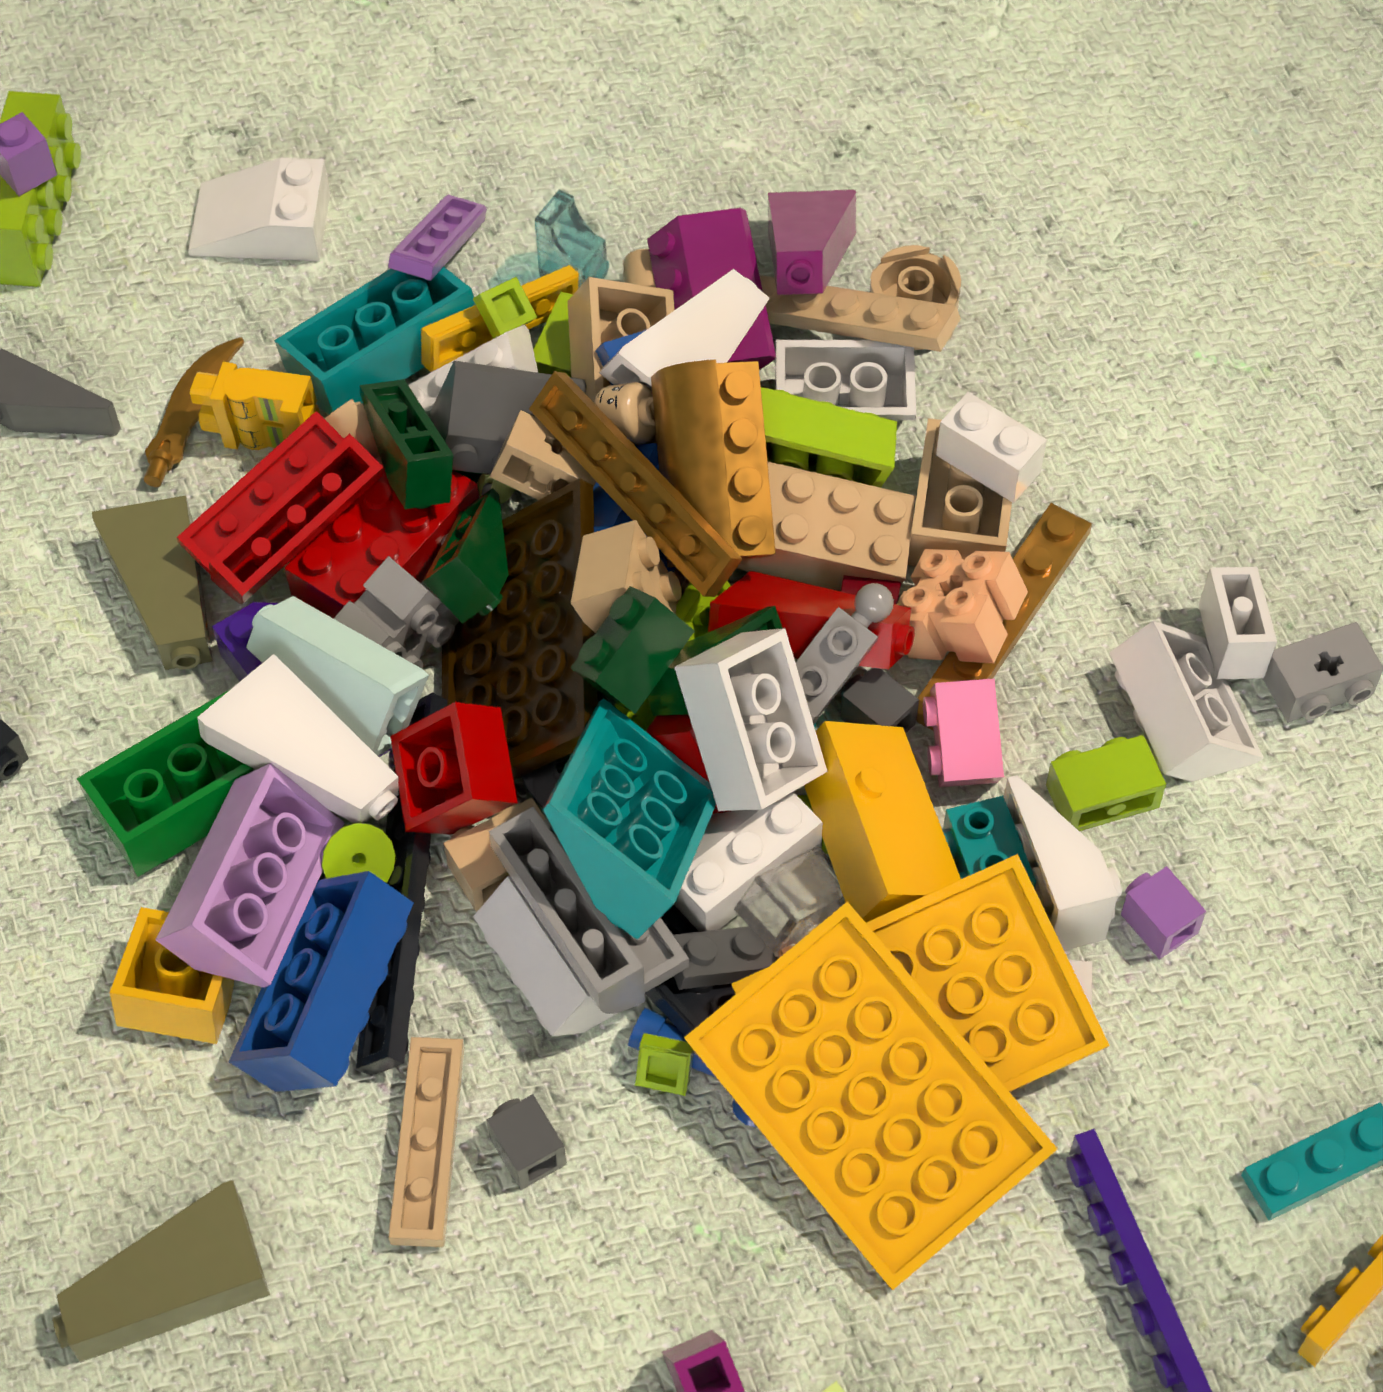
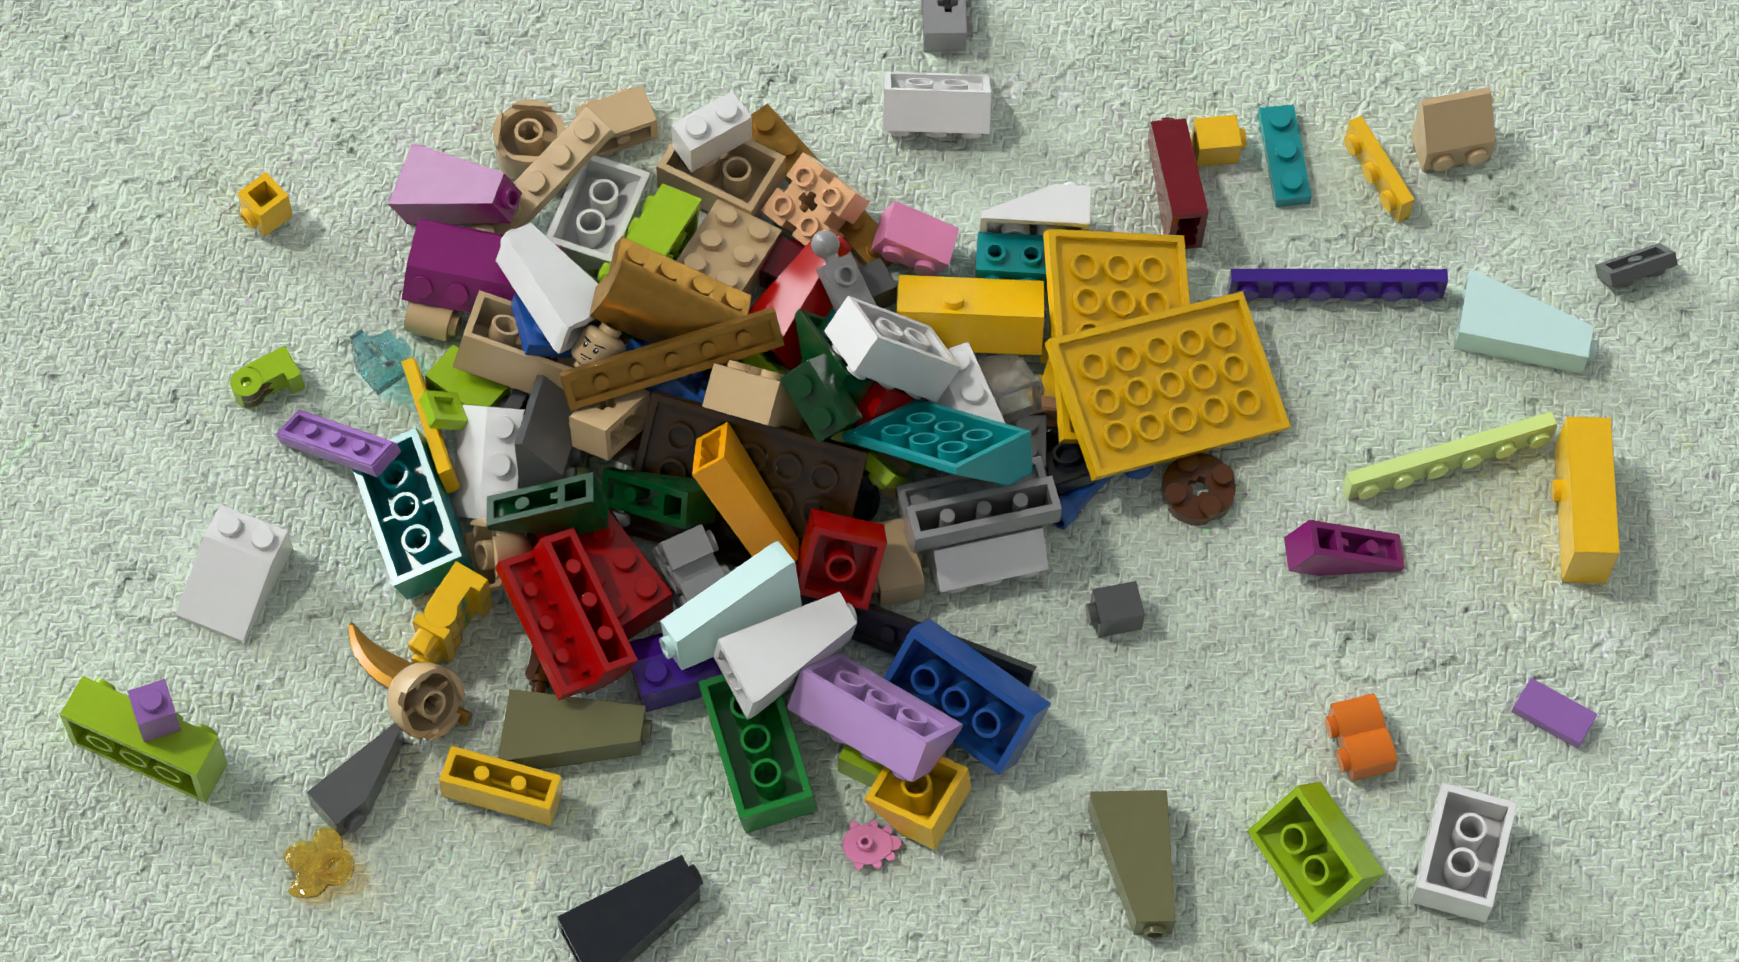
camera: 75 degrees left, 5 degrees up
lime piece [322,823,395,883] -> none
tan plate [389,1037,465,1247] -> none
lime tile [635,1033,694,1096] -> none
lime brick [1046,735,1166,831] -> none
medium lavender brick [1121,866,1206,960] -> none
white brick [1198,567,1277,679] -> none
none -> lime leg [230,345,305,409]
none -> yellow brick [237,172,293,237]
none -> tan cylinder [386,662,465,740]
none -> yellow brick [439,746,563,826]
none -> tan brick [575,85,658,157]
none -> light orange slope [692,422,799,562]
none -> bright pink piece [842,820,902,870]
none -> dark red slope [1148,117,1208,249]
none -> reddish brown plate [1161,453,1236,526]
none -> yellow brick [1191,115,1246,167]

